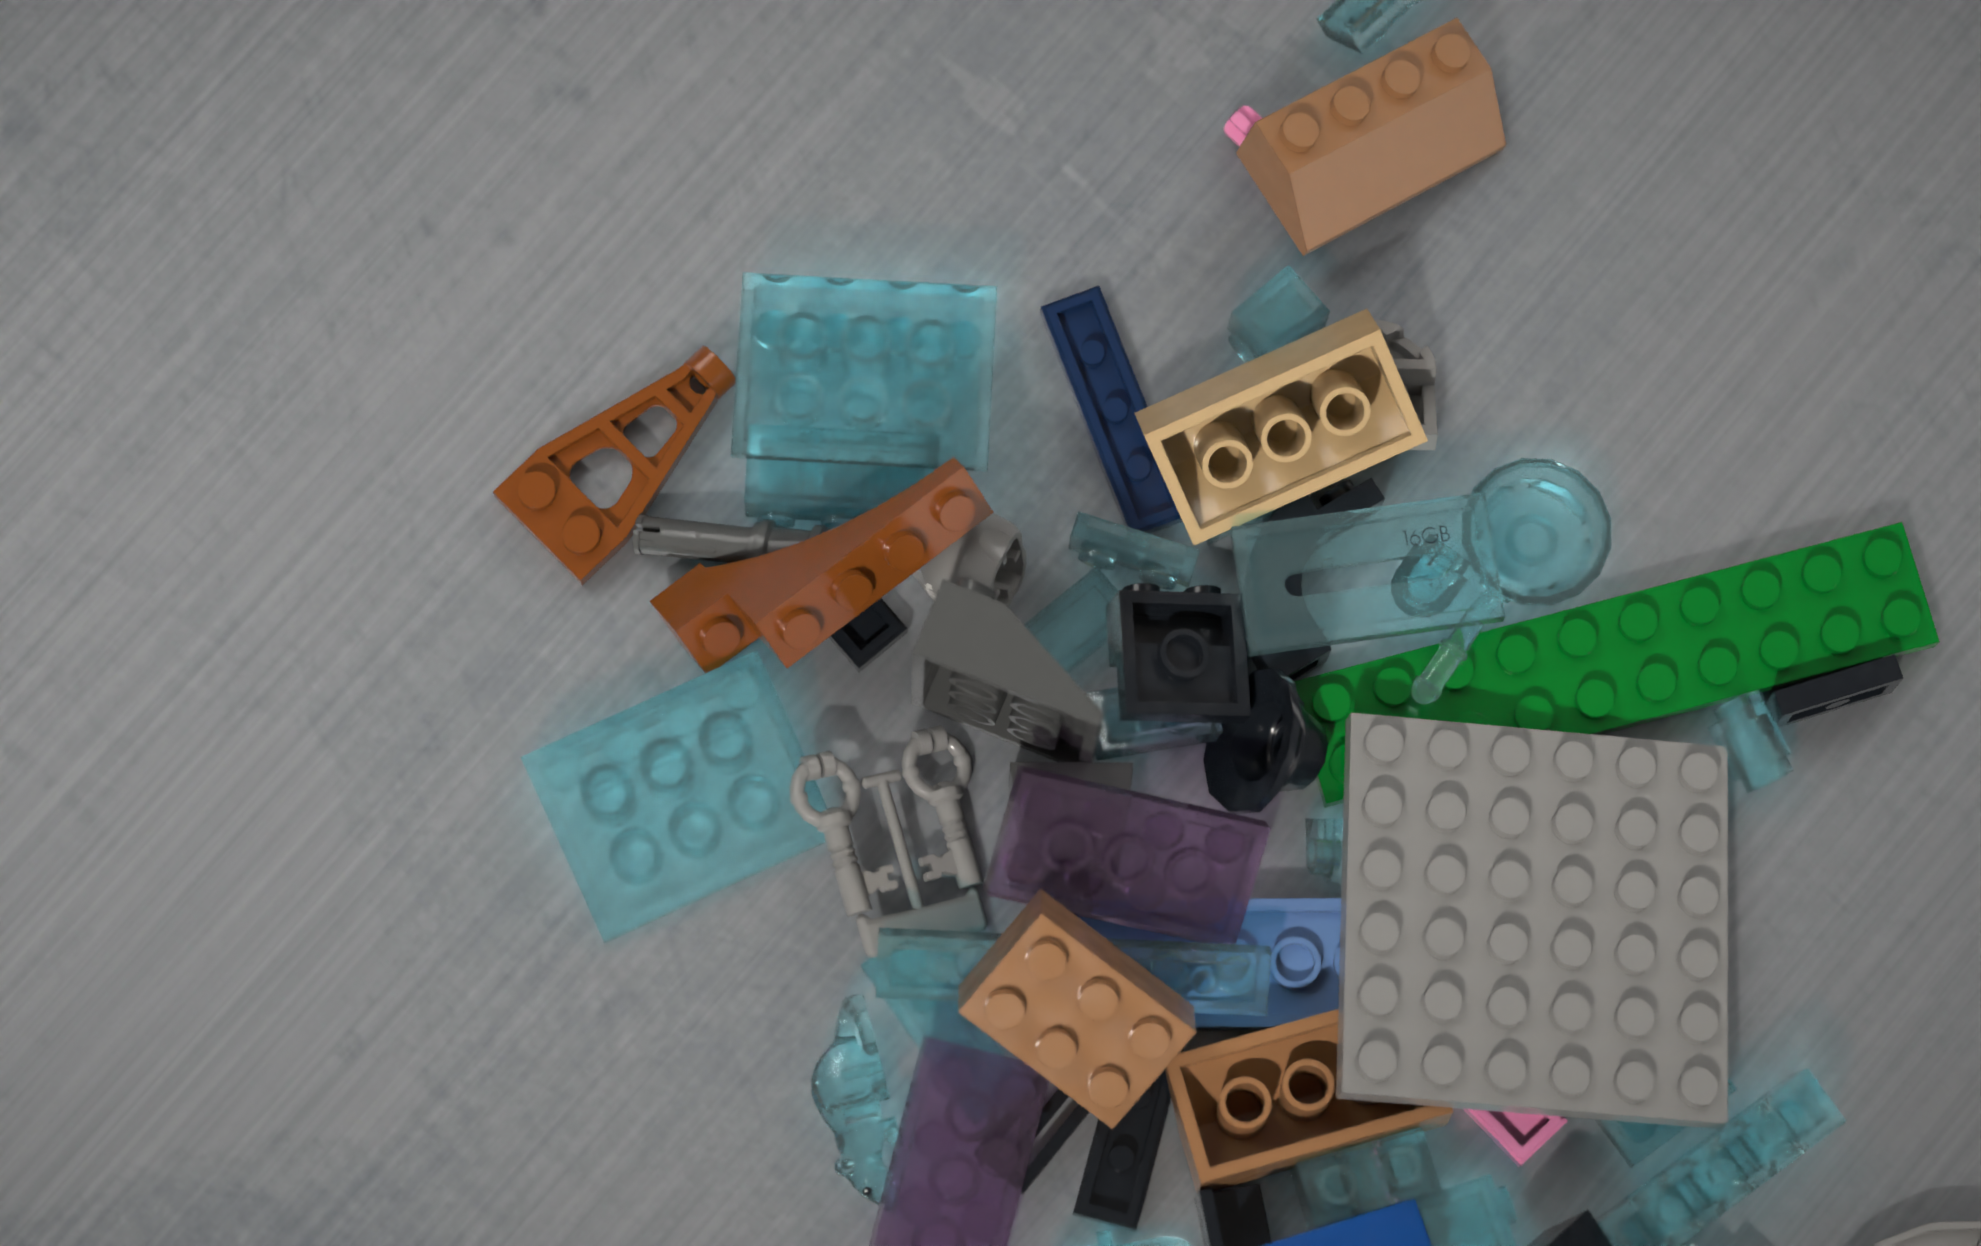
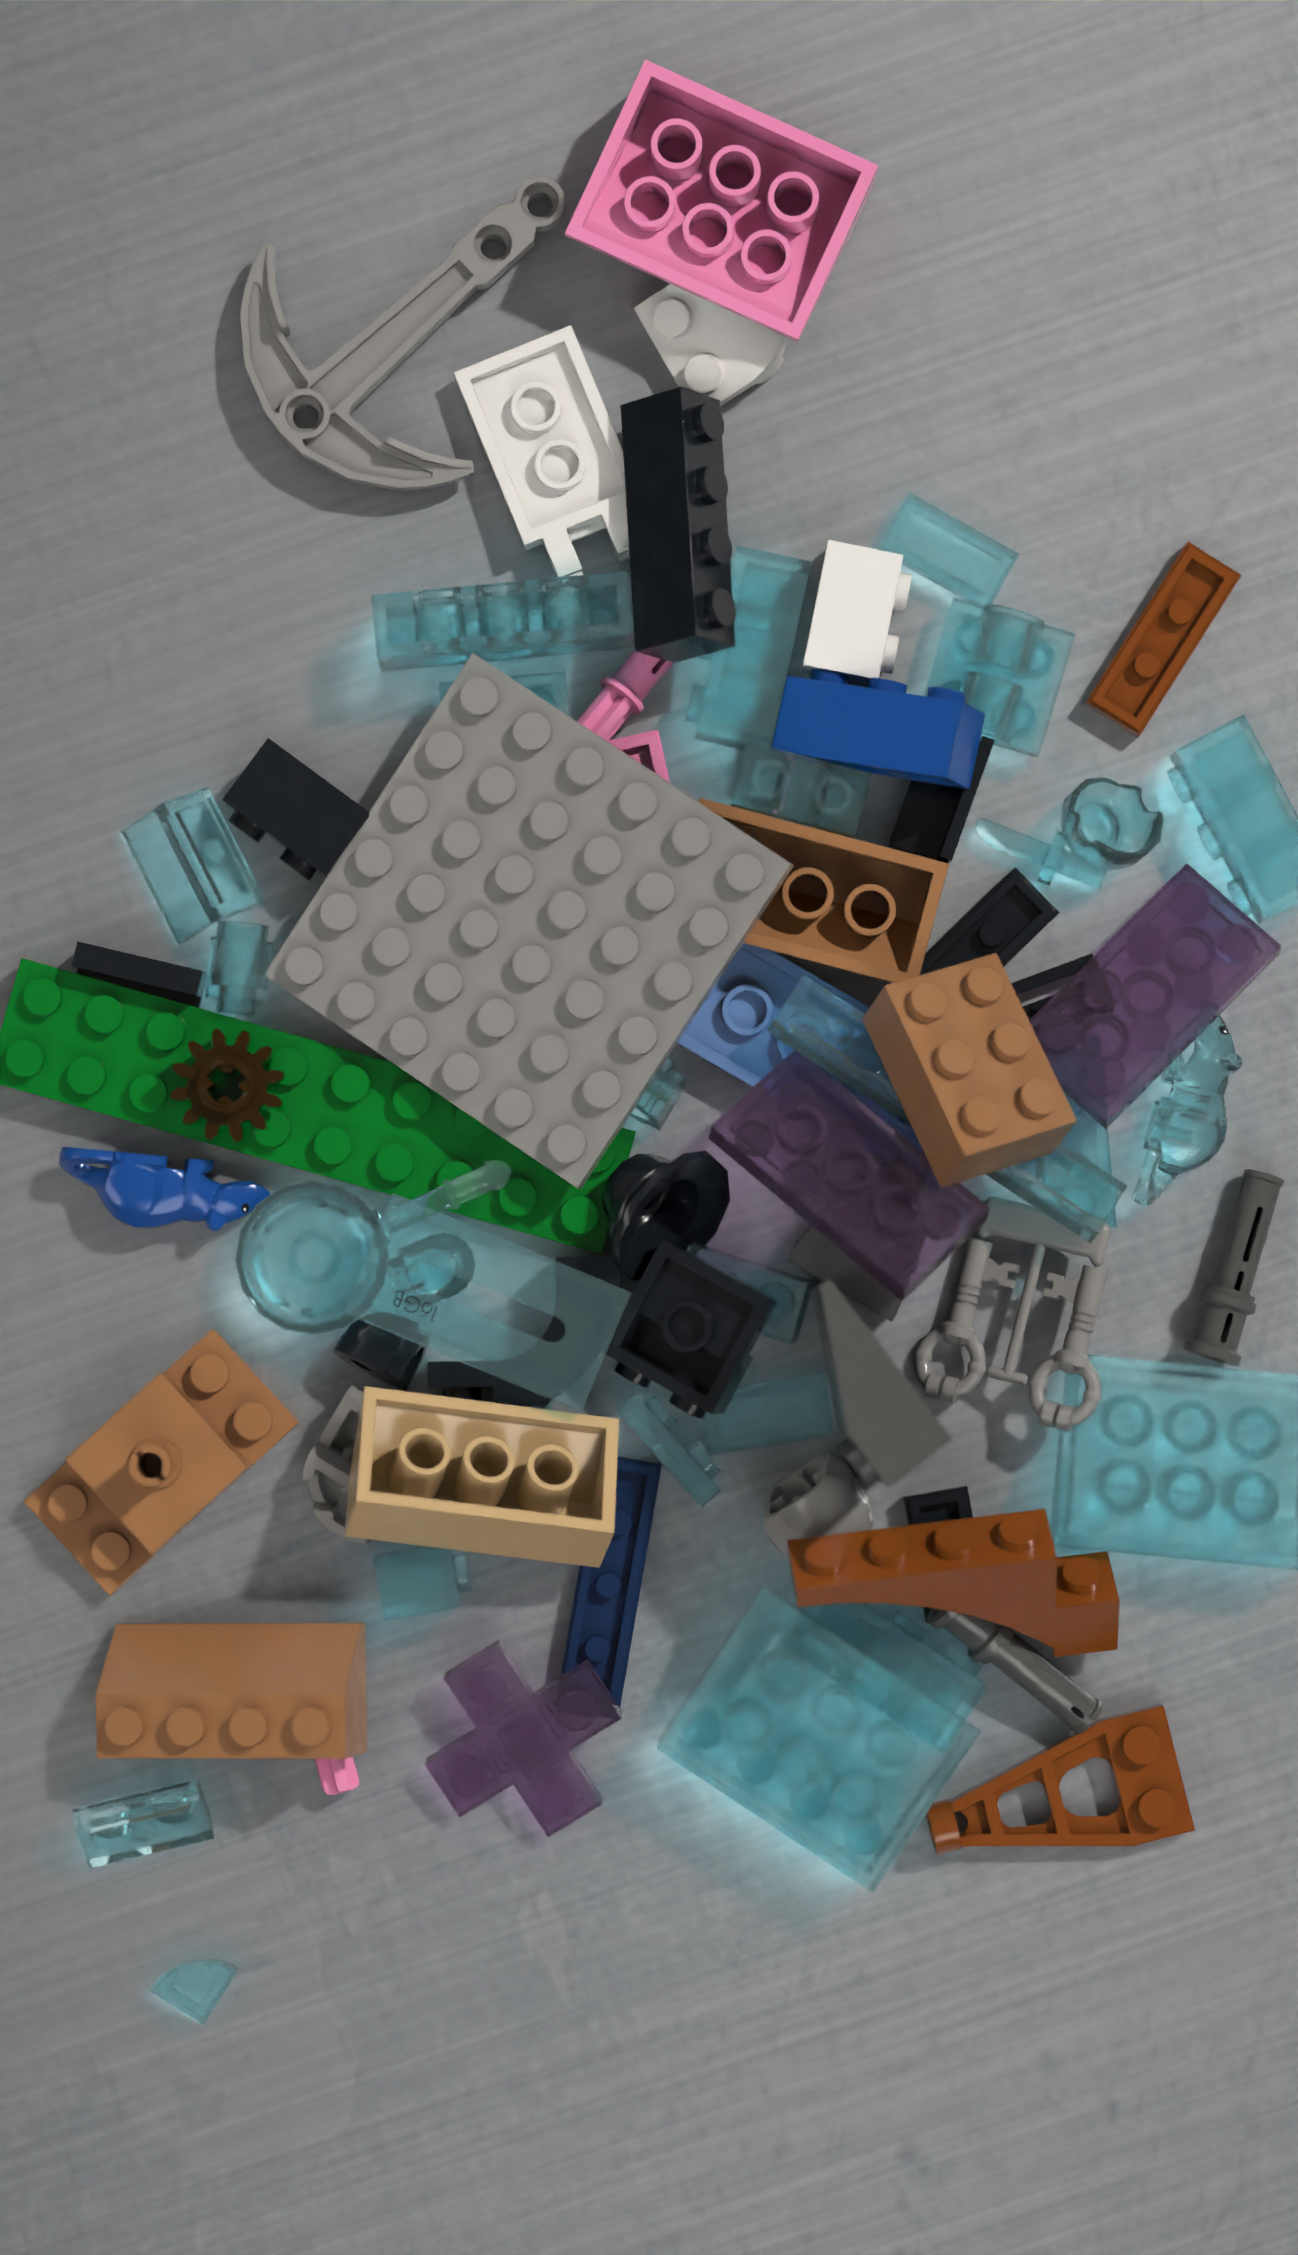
camera: 145 degrees left, 10 degrees up
none -> medium nougat brick [23,1328,300,1596]
none -> blue animal [59,1147,270,1231]
none -> clear light blue panel [121,787,265,945]
none -> dark brown gear [170,1029,285,1143]
none -> black brick [222,738,369,881]
none -> black piece [333,1312,429,1391]
none -> clear purple plate [425,1639,622,1837]
none -> bright pink axle [577,649,674,741]
none -> dark grey pin [1184,1169,1284,1366]

